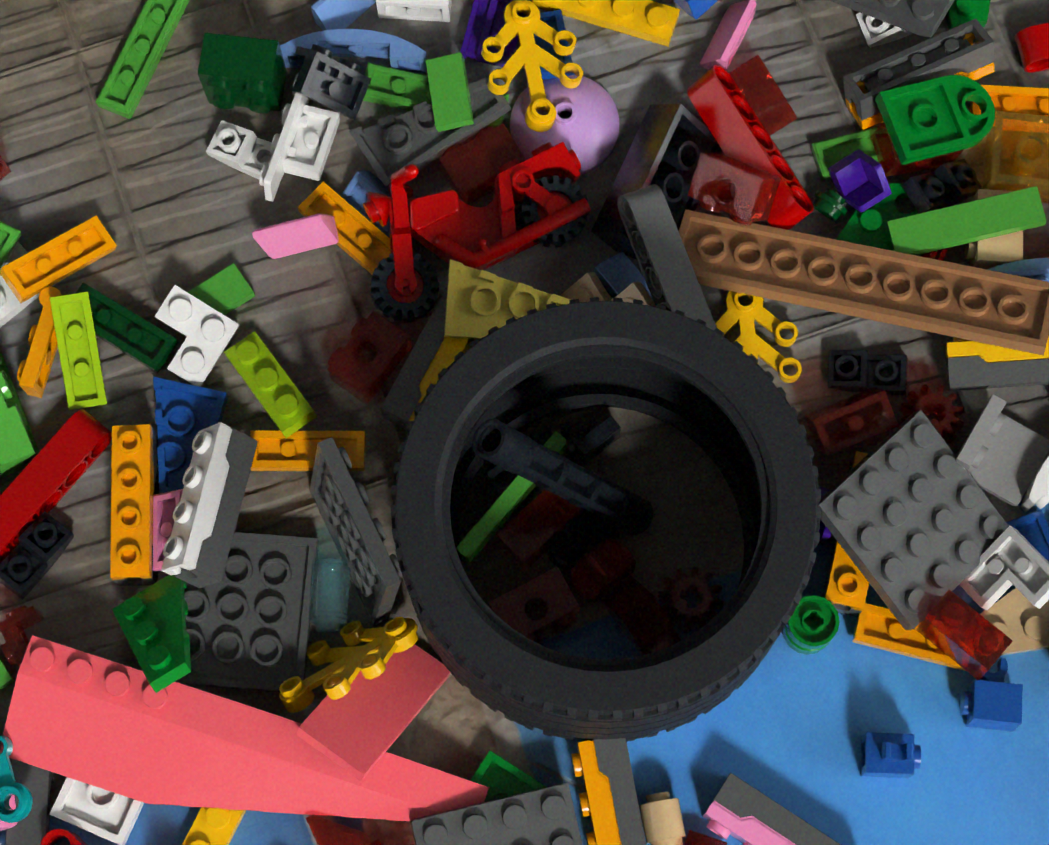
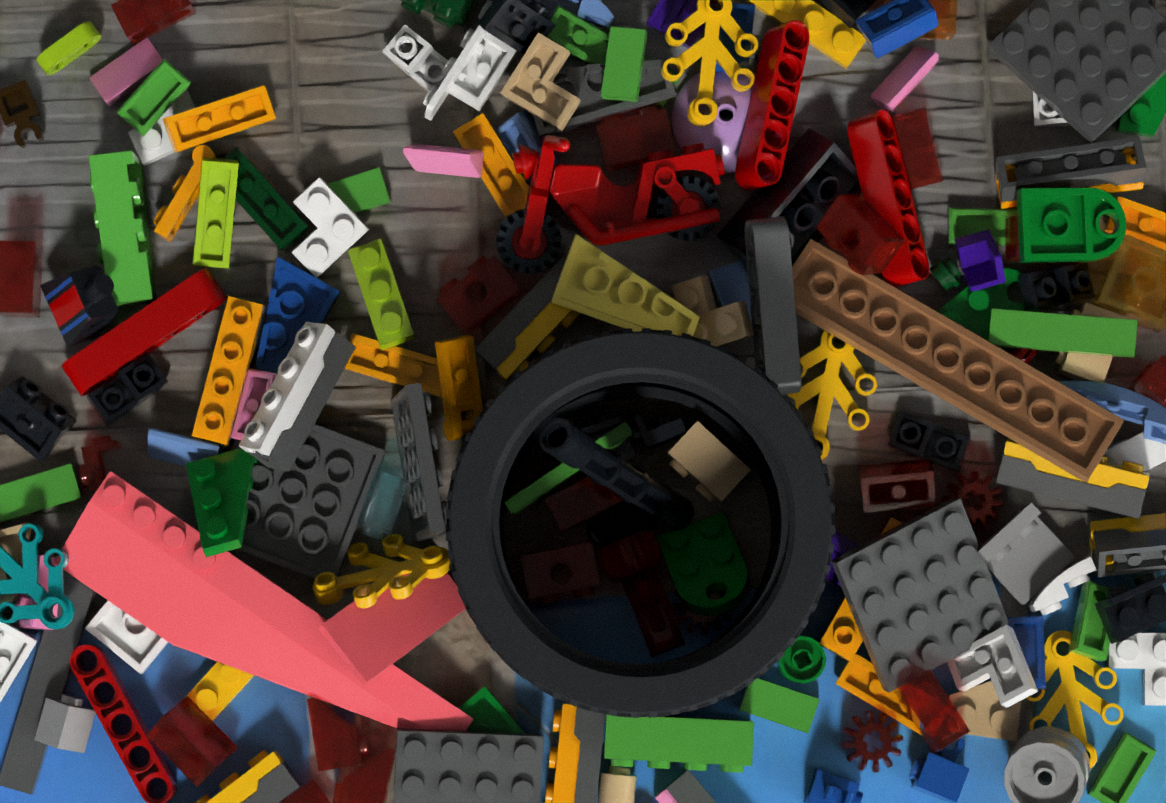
camera: 15 degrees right, 10 degrees up
none -> medium blue slope [148,428,223,466]
none -> light orange plate [435,335,483,441]
none -> tan plate [500,33,581,131]
none -> bright green brick [604,714,754,773]
none -> green plate [656,512,750,616]
none -> tan brick [667,421,751,503]
none -> red beam [735,20,810,191]
none -> bright green tile [739,678,820,733]
none -> clear red gear [841,710,903,773]

